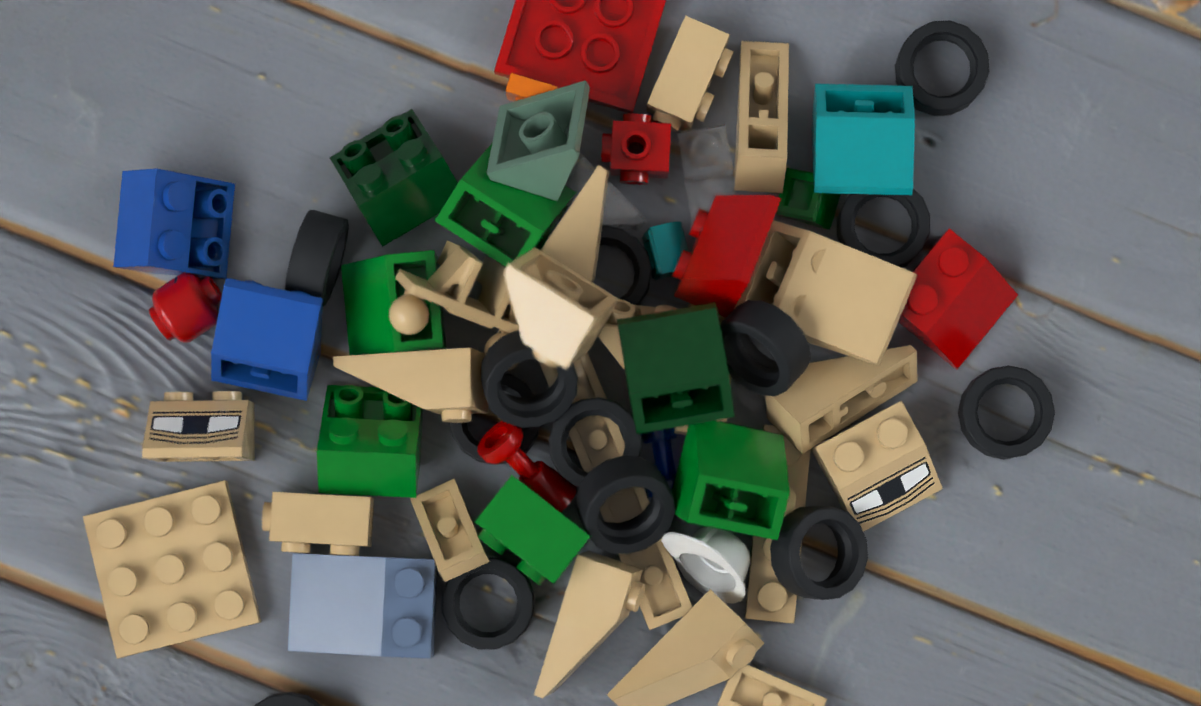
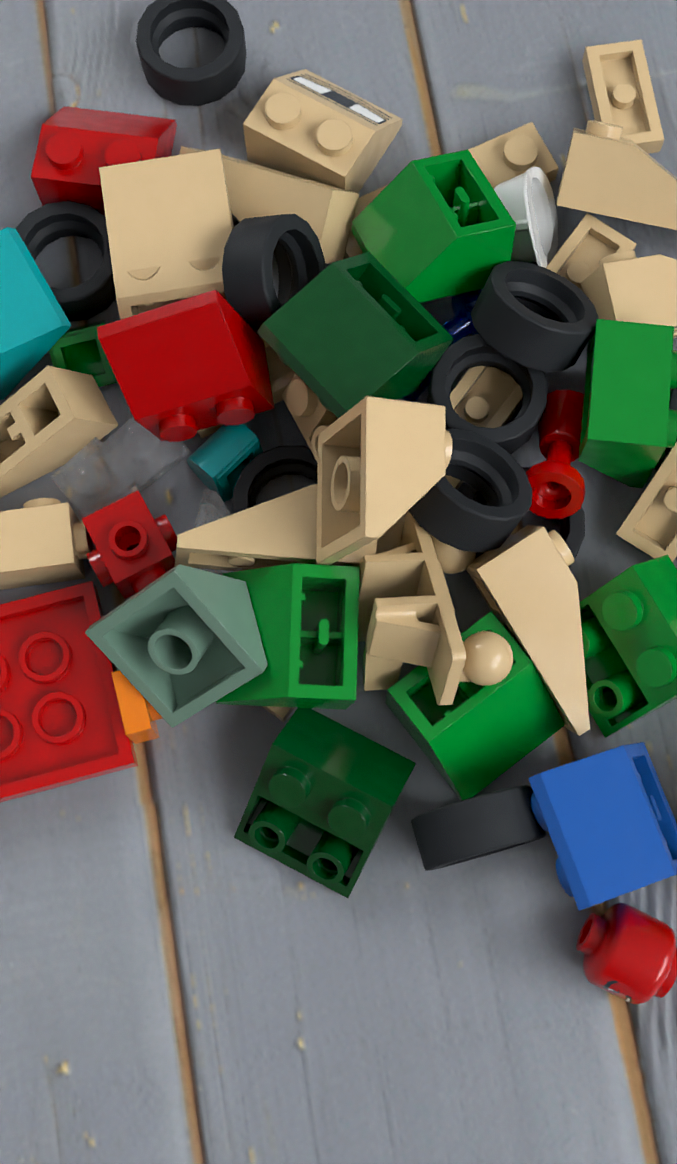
camera: 120 degrees left, 10 degrees down
blue slope [113,168,235,279] -> none
black tyre [770,506,868,600] -> none

